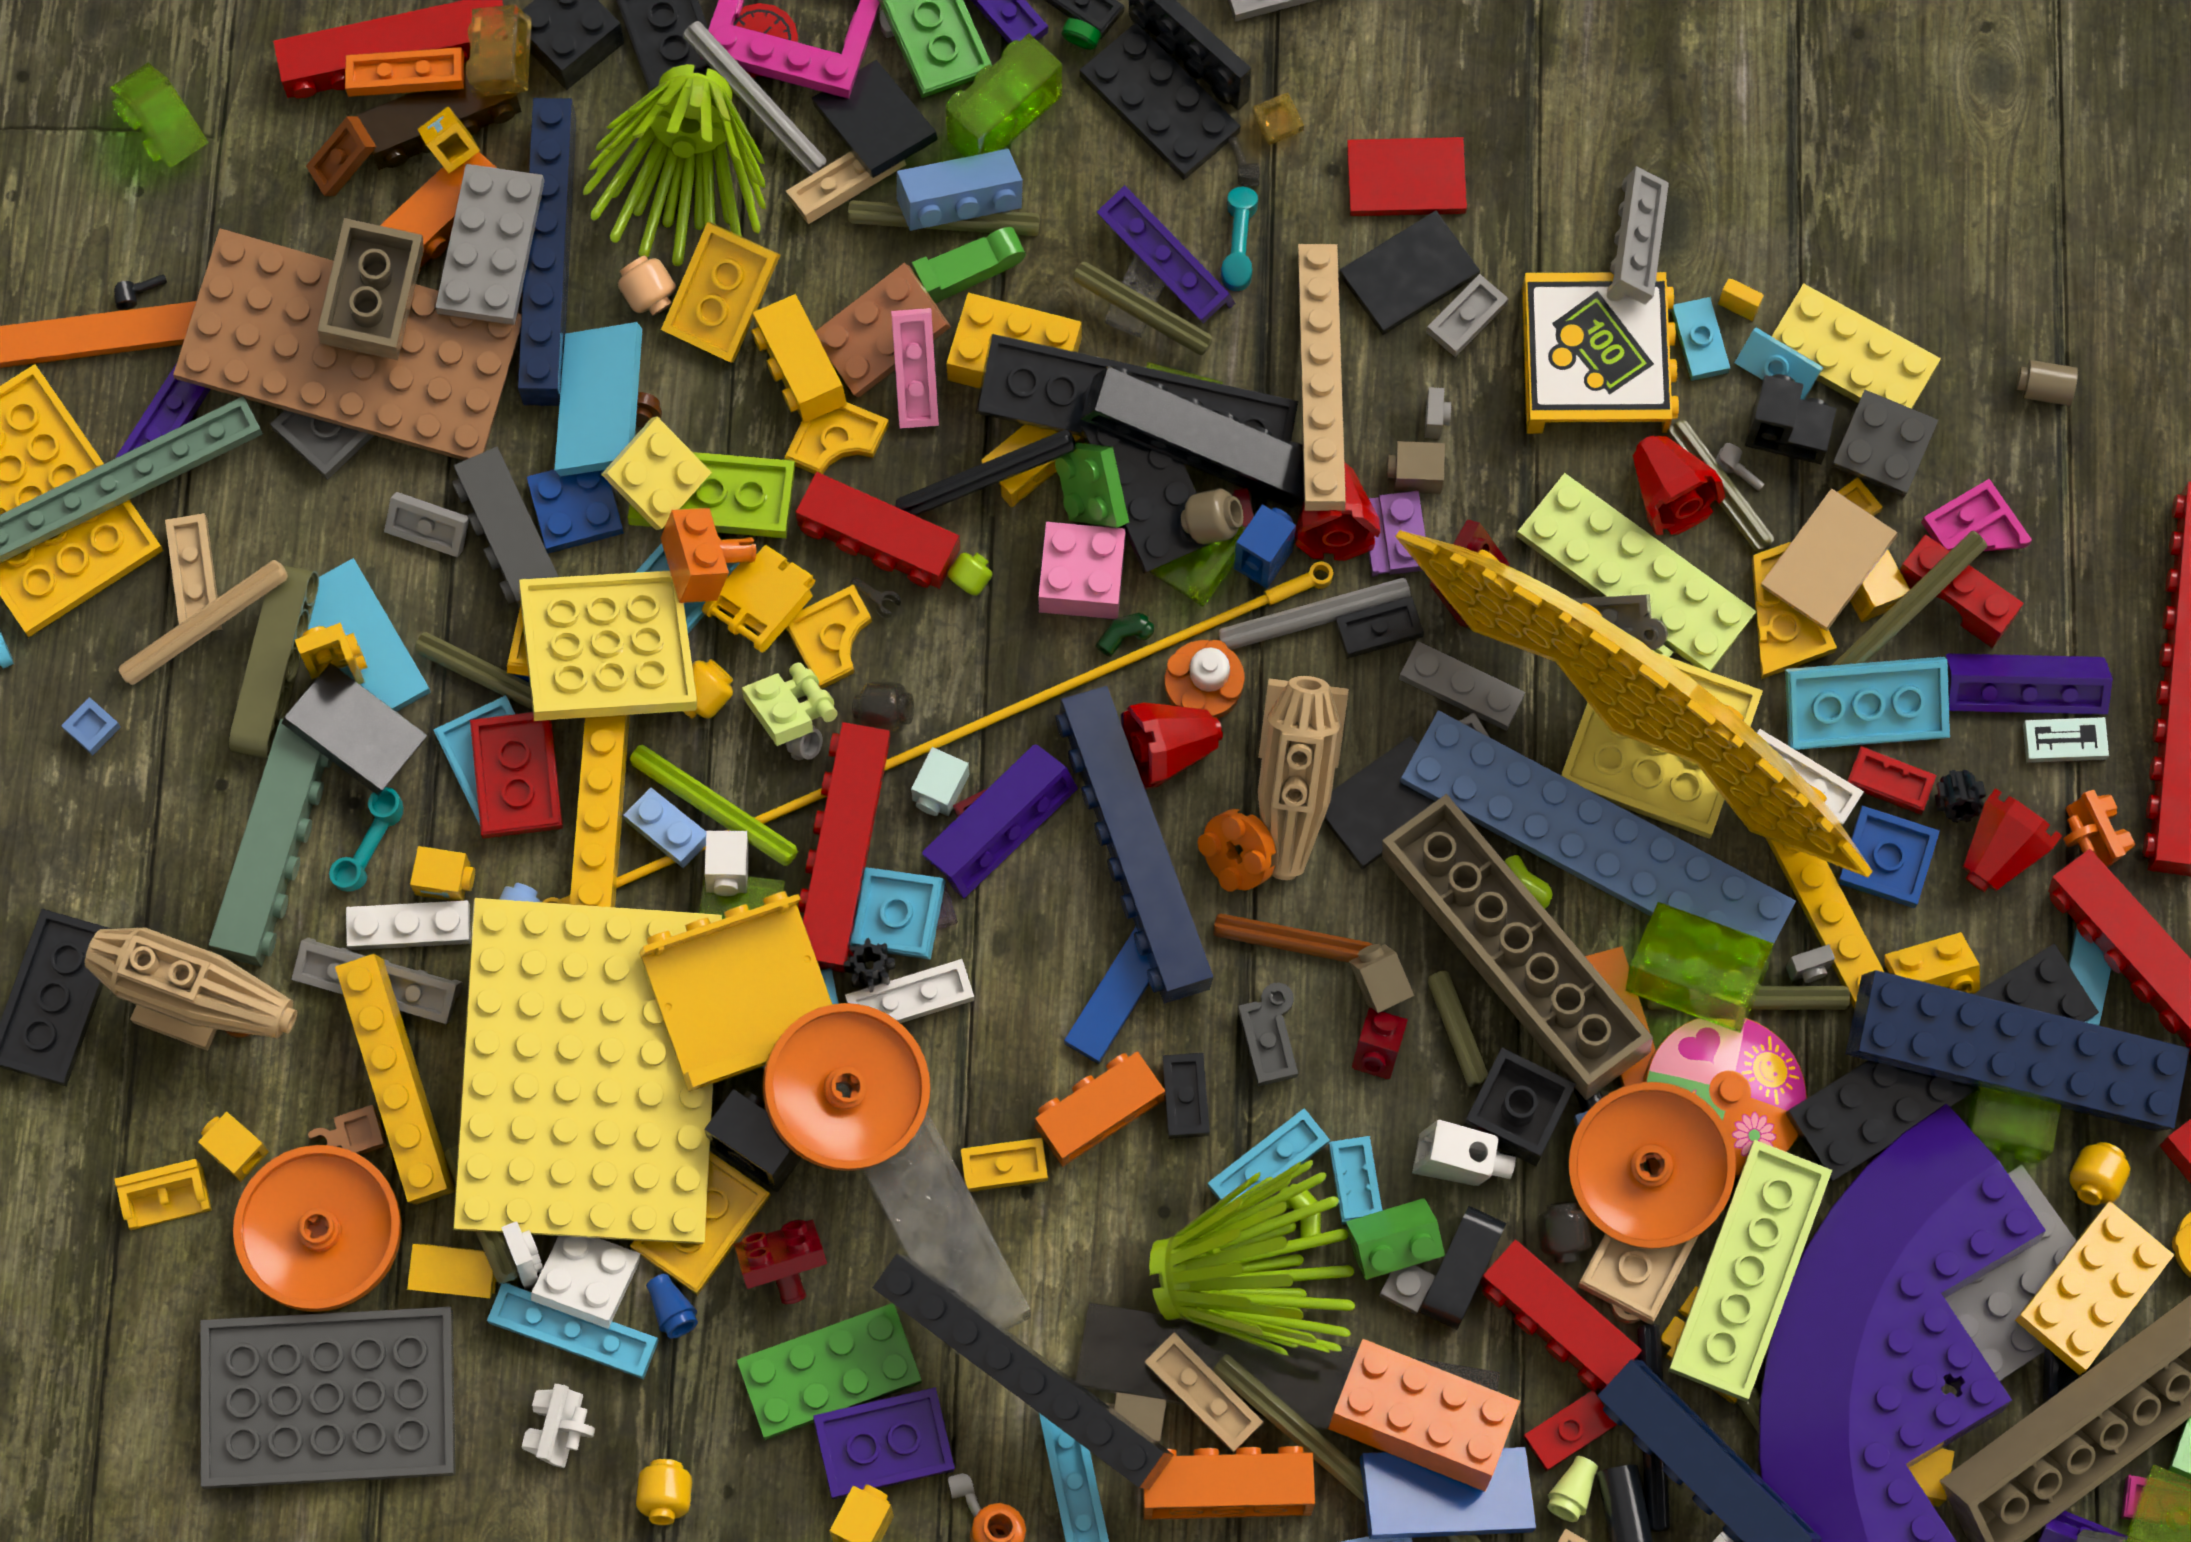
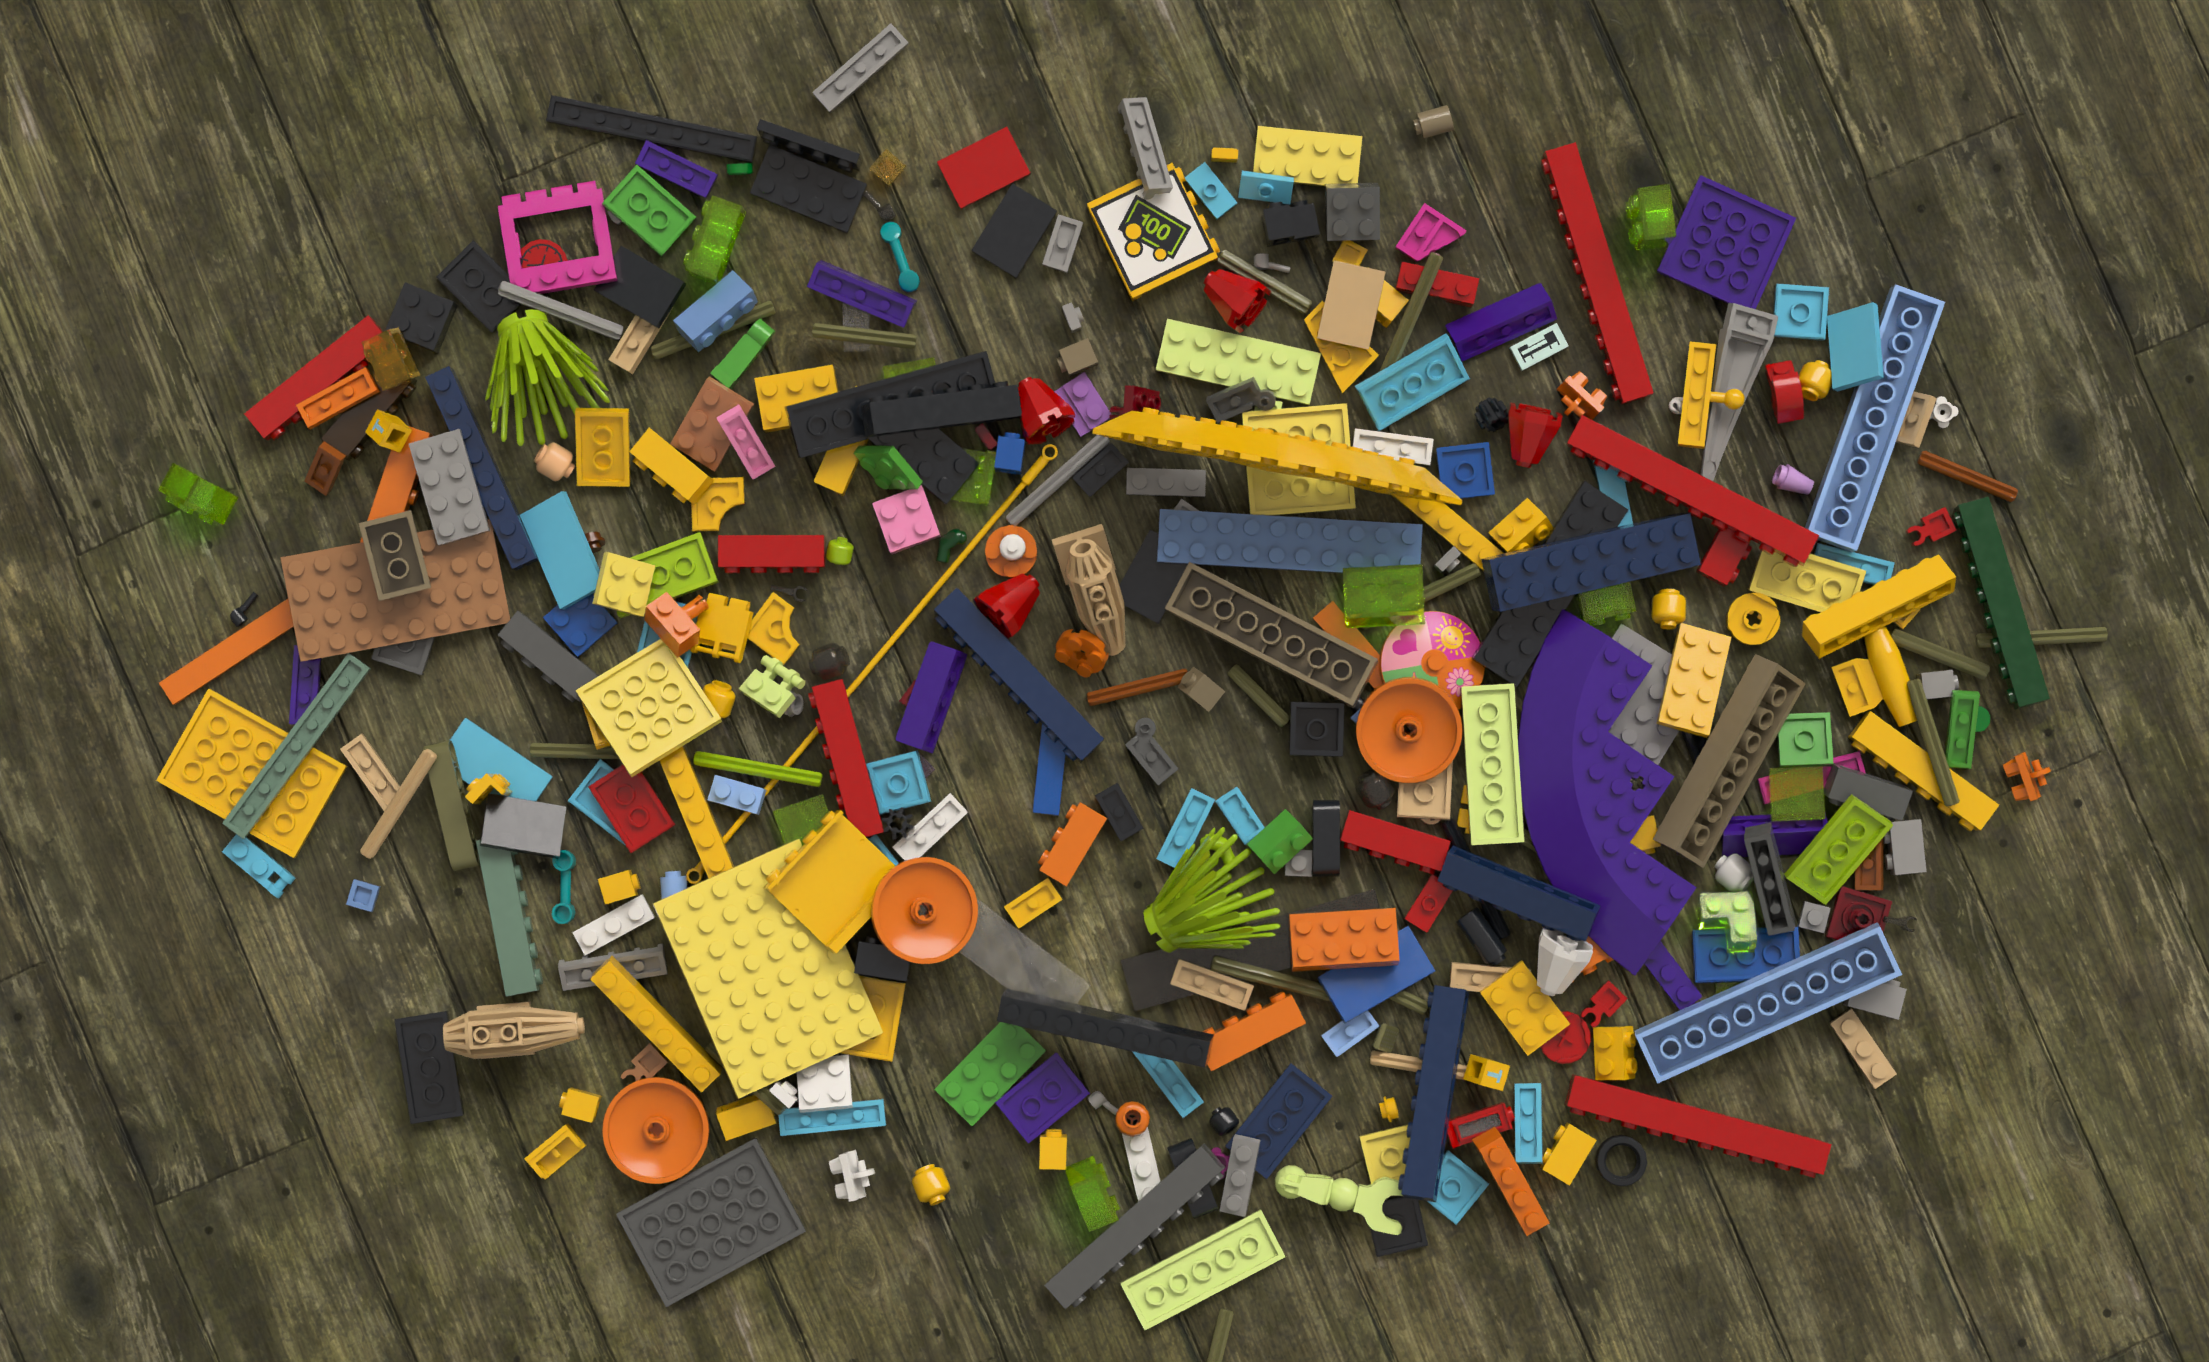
camera: 25 degrees left, 15 degrees up
light grey plate [384,492,469,557] -> none
blue cone [646,1274,698,1338] -> none
white brick [705,831,749,896] -> none
dark red plate [734,1219,827,1304] -> none
black axle [895,430,1076,516] -> none
light aqua brick [911,747,969,817] -> none
dark tan brick [1107,1392,1166,1444] -> none
dark tan head [1181,489,1244,544] -> none
tan plate [1298,244,1346,511] -> none
dark red bracket [1352,1008,1408,1079] -> none
white torso [1412,1120,1516,1186] -> none
lime arm [1504,855,1553,909] -> none
yellowish green cone [1547,1456,1598,1522] -> none
red plate [1847,746,1937,815] -> none

